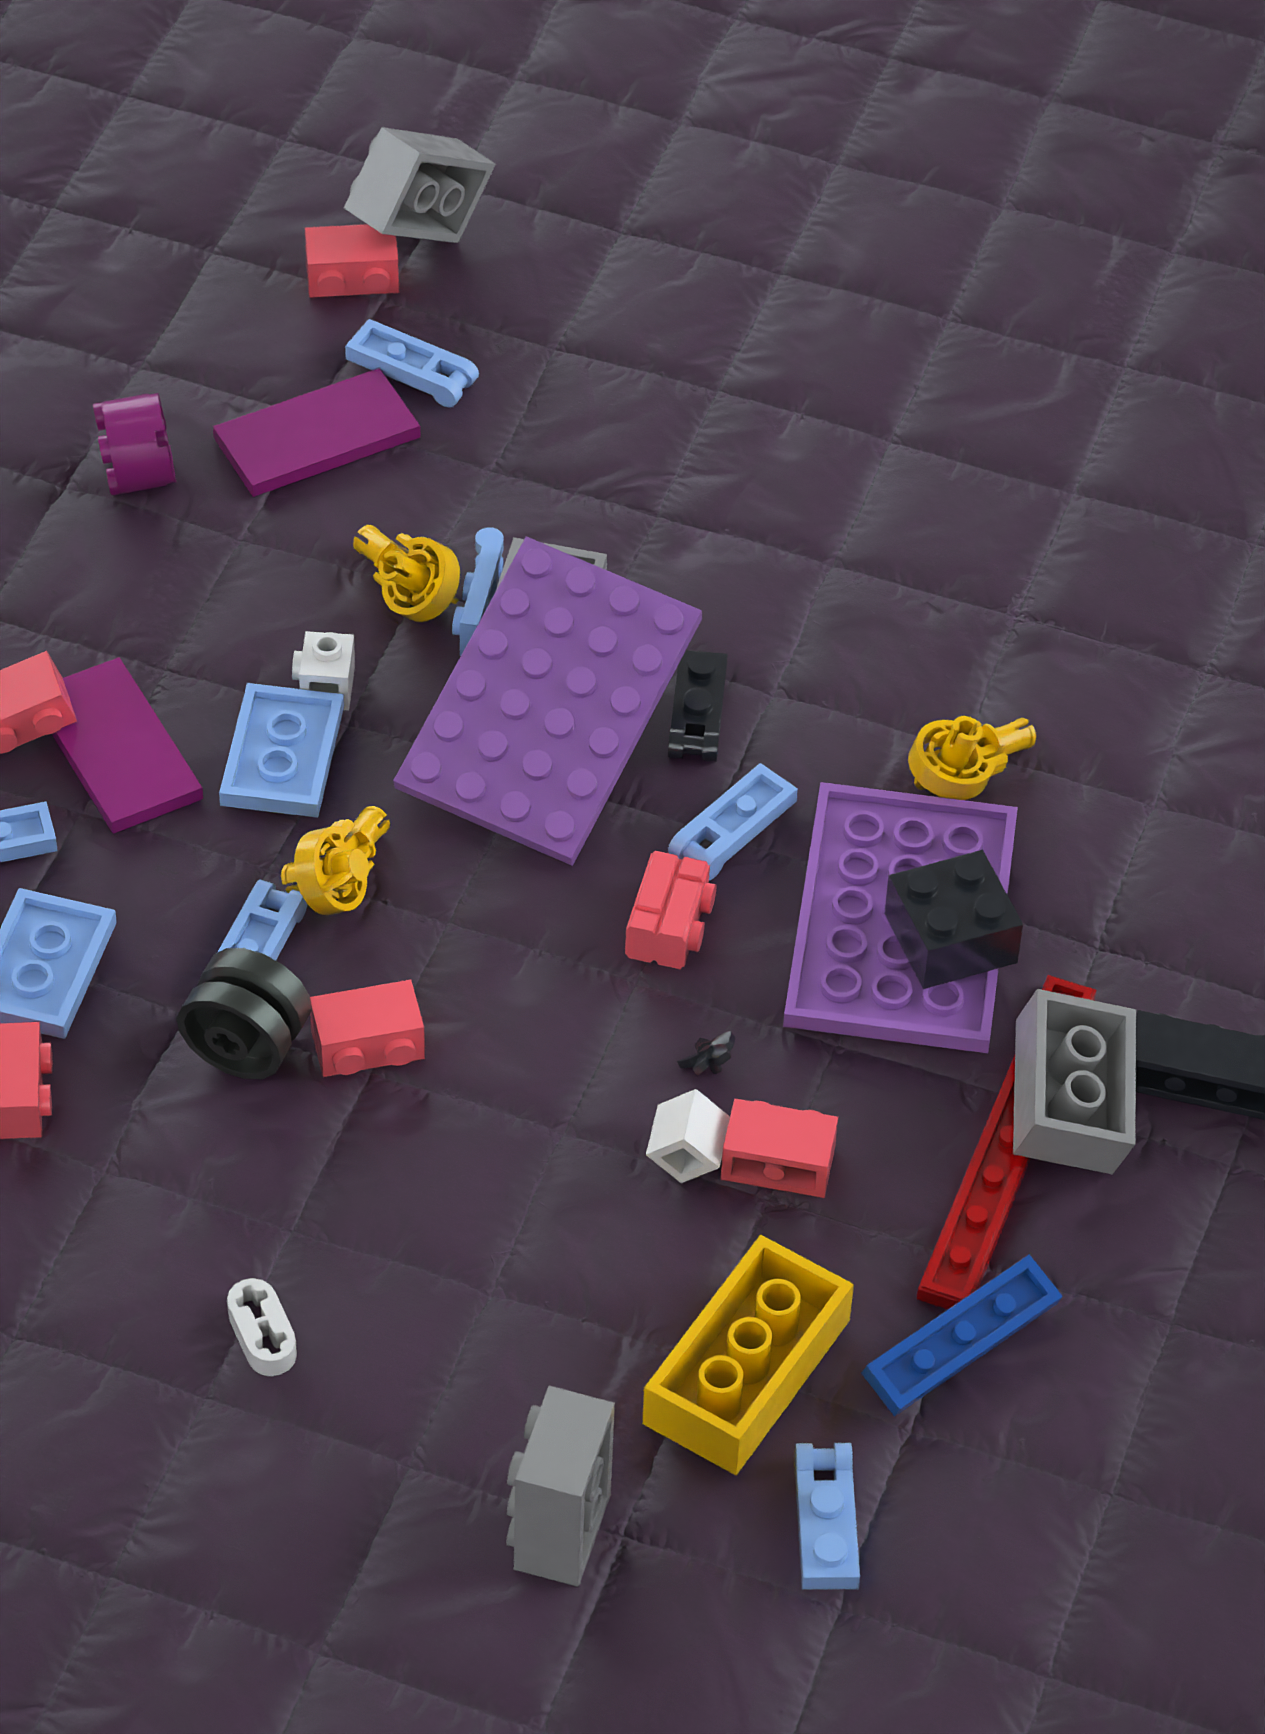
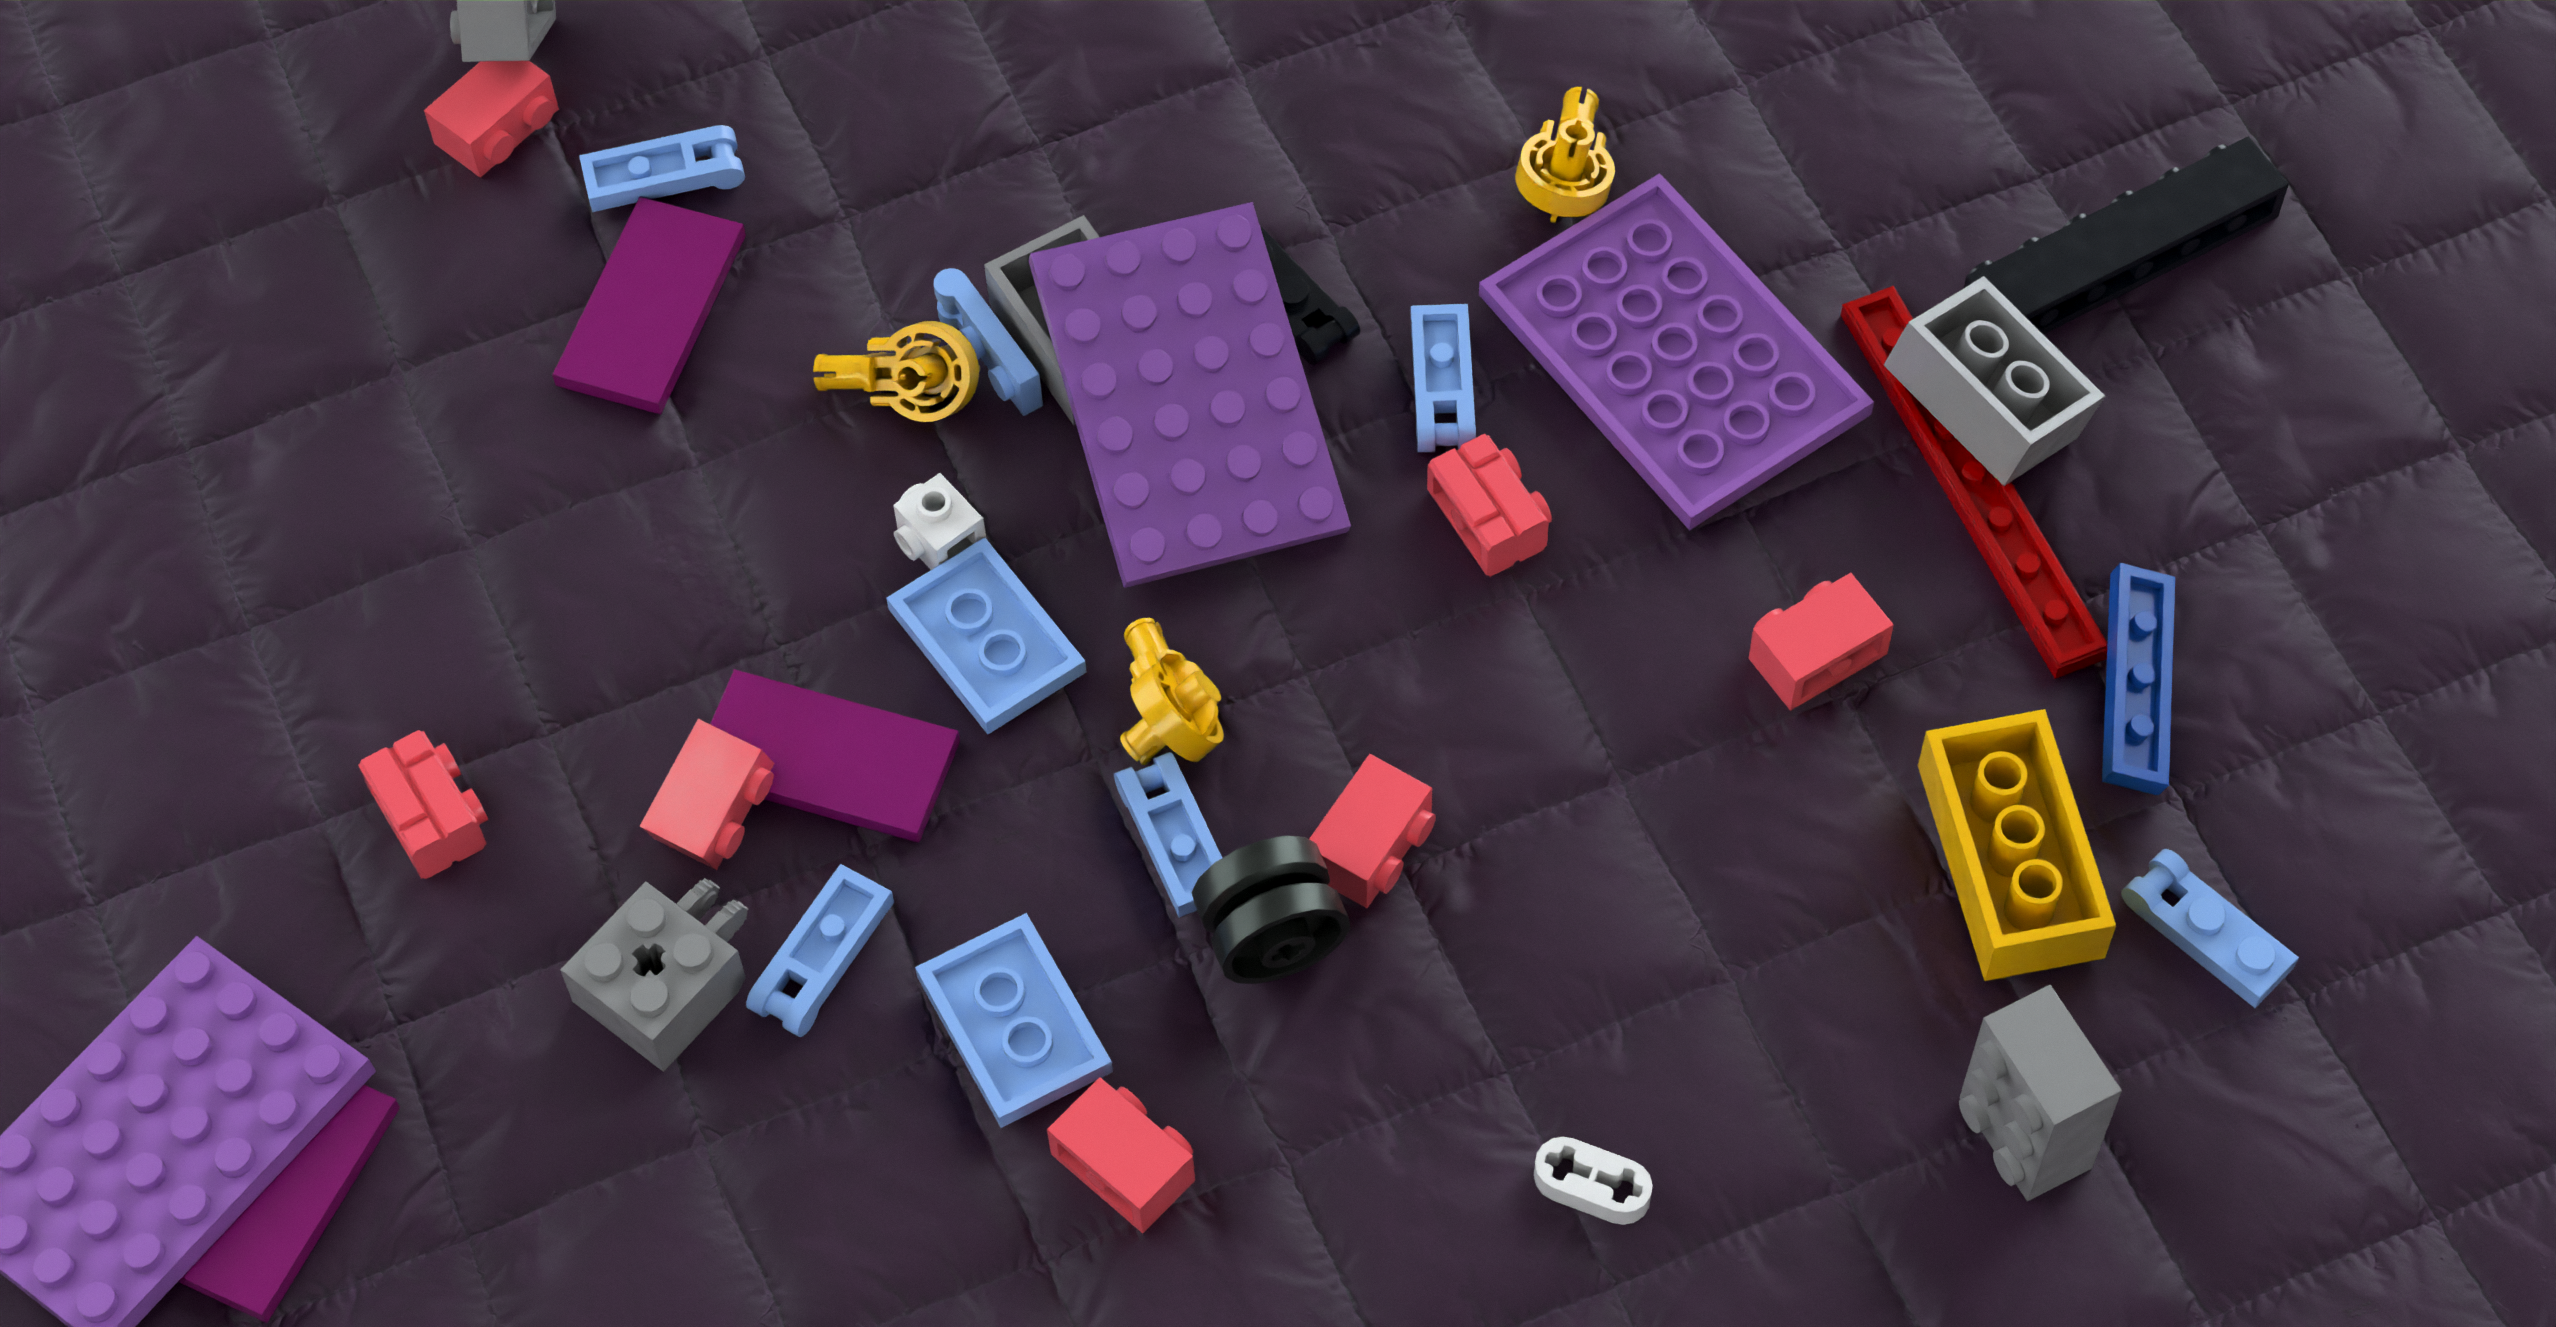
camera: 40 degrees left, 10 degrees up
magenta brick [93,393,176,496] -> none
white brick [646,1089,730,1183] -> none
black plant [677,1031,736,1076] -> none
black brick [884,849,1023,989] -> none

